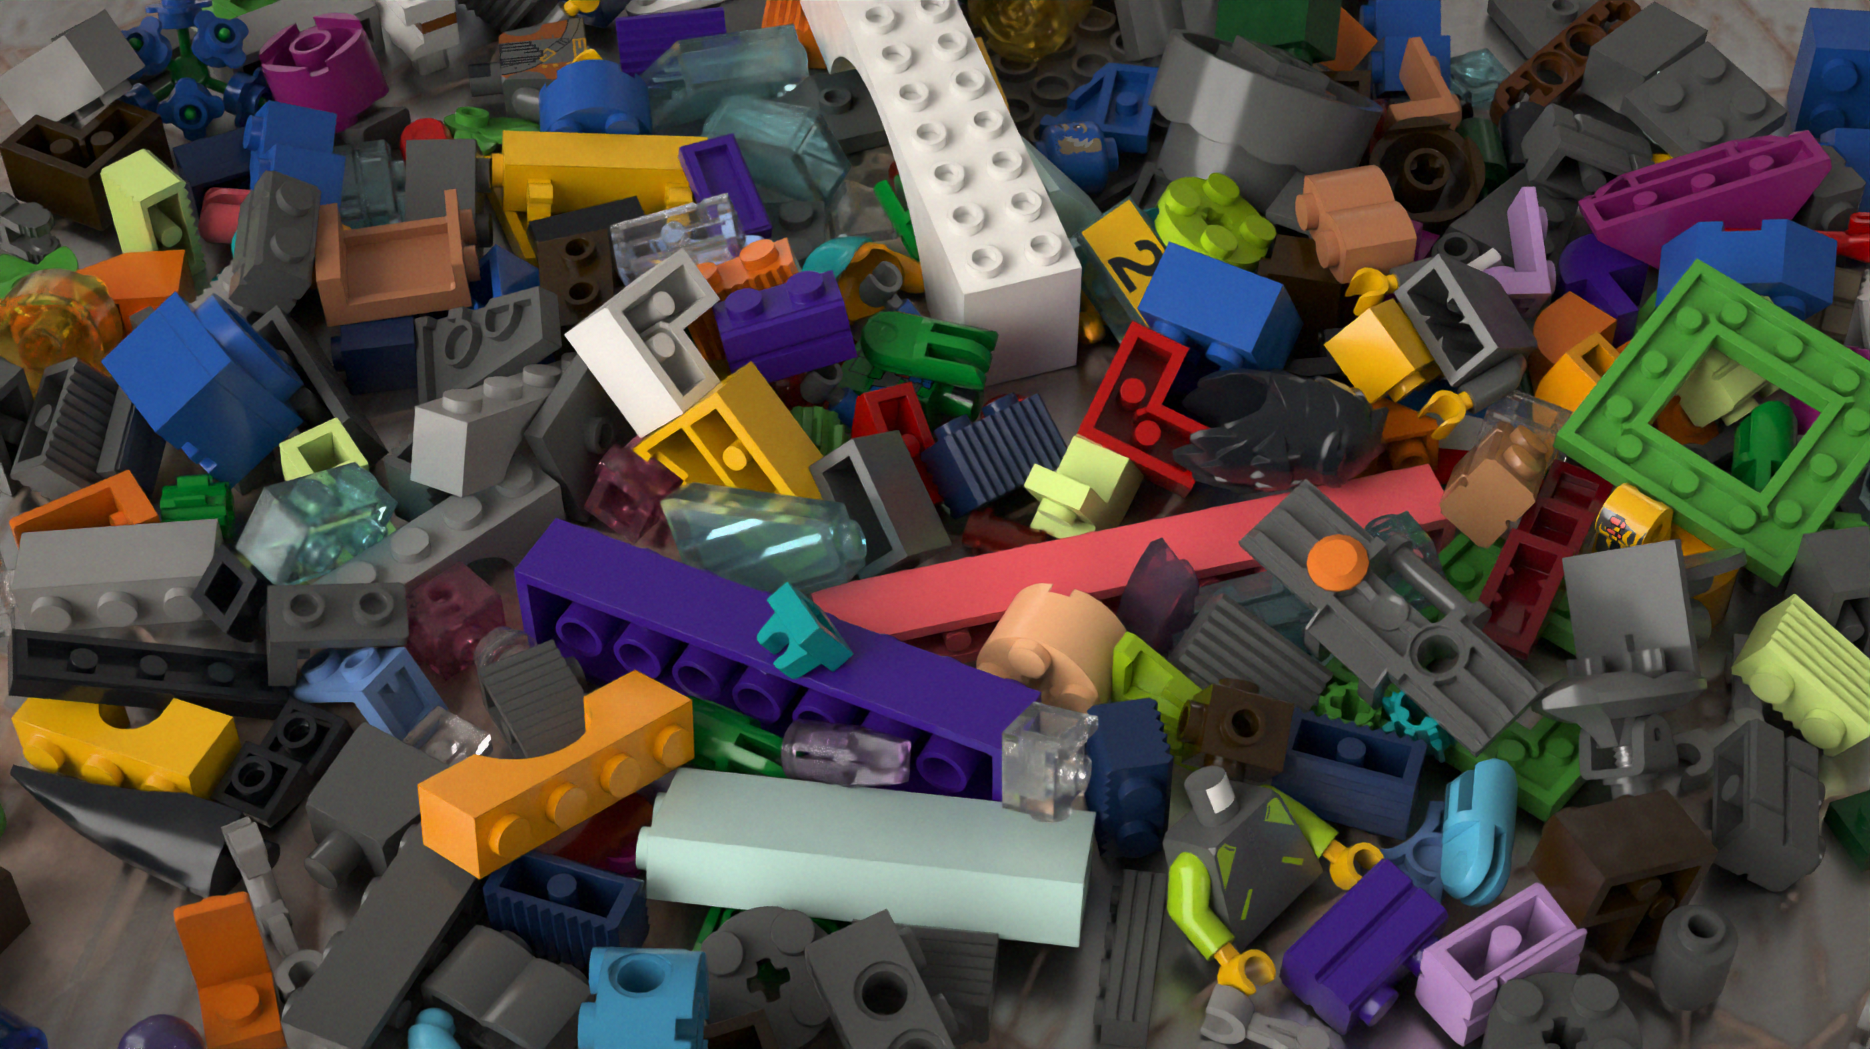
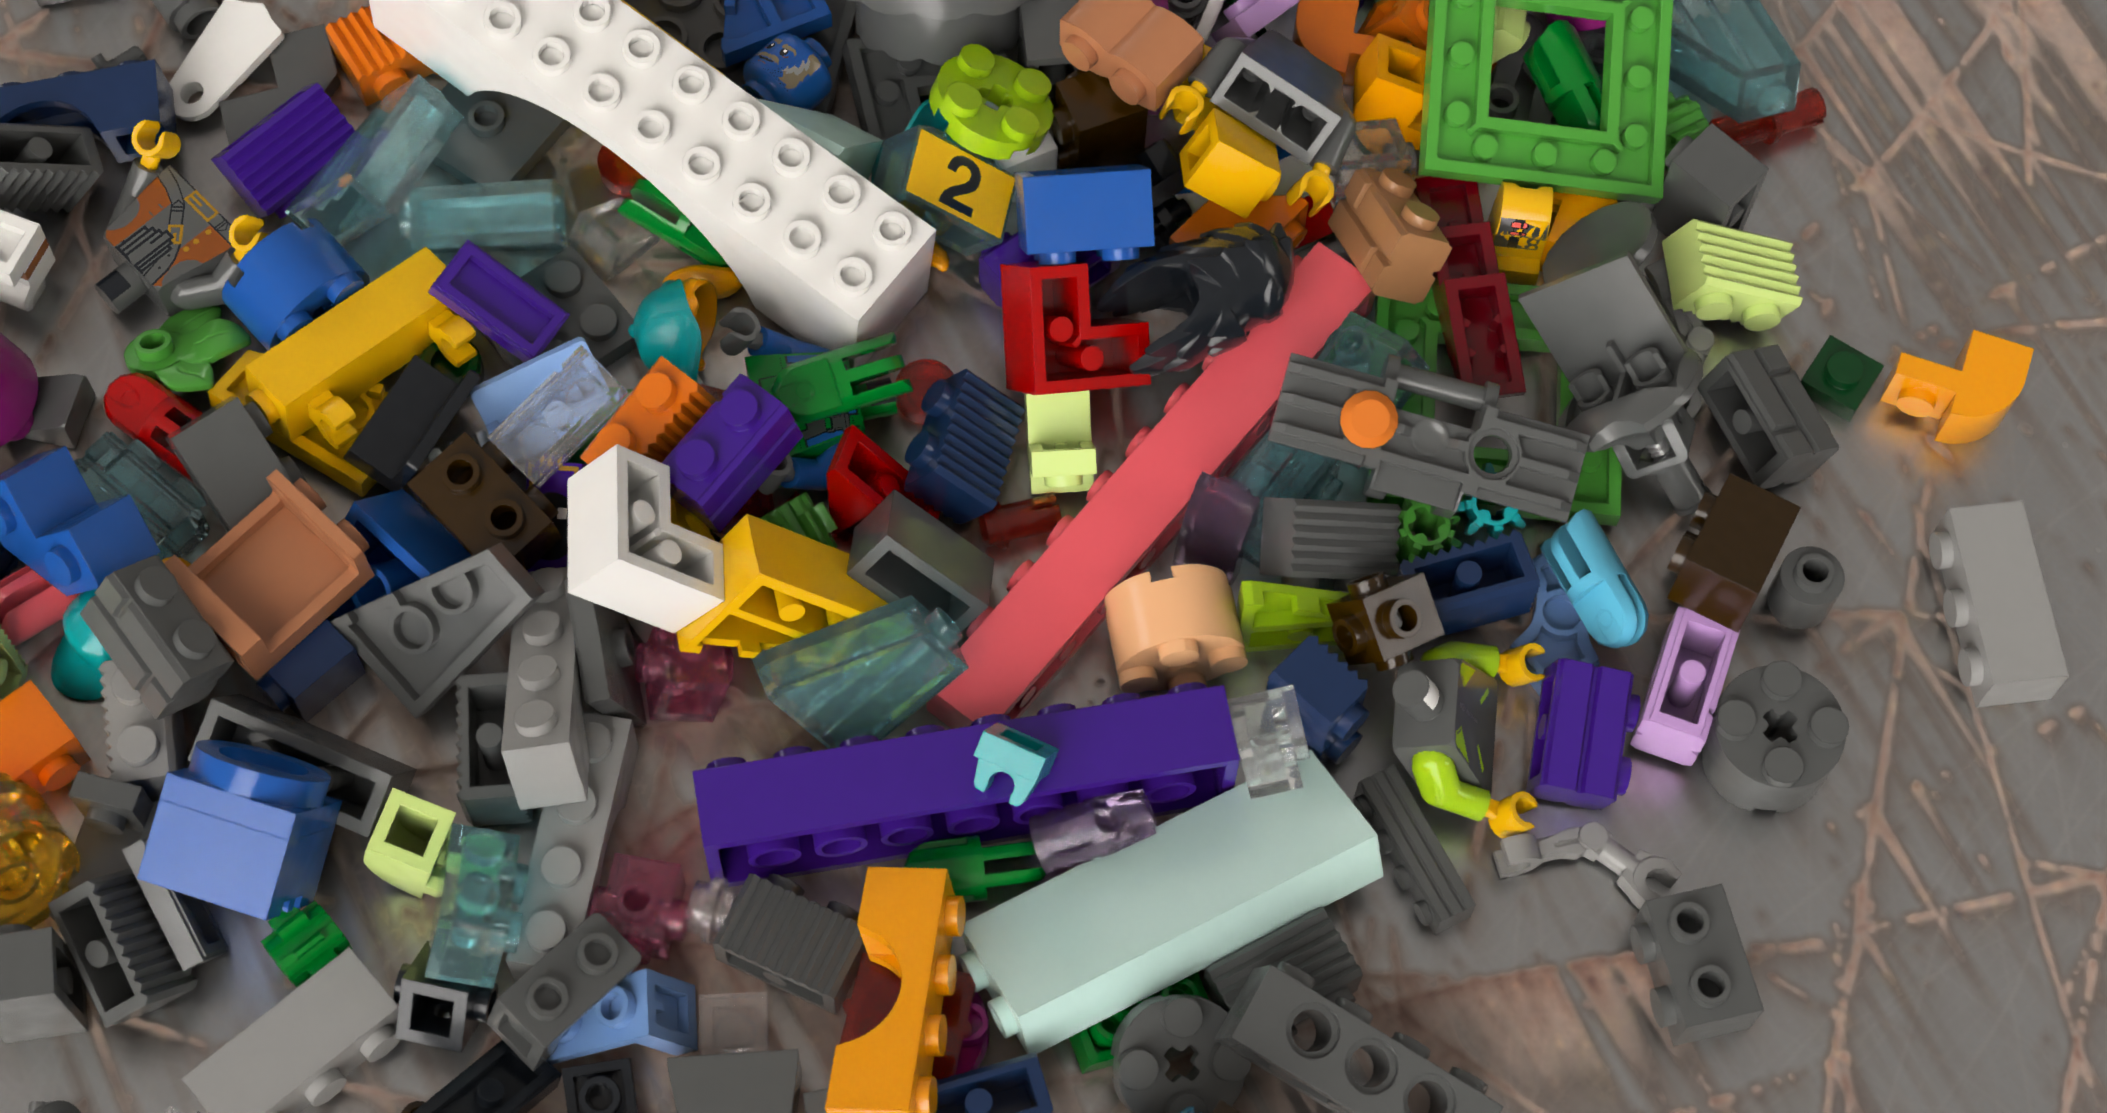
camera: 40 degrees left, 20 degrees up
orange bracket [9,470,161,550] -> none

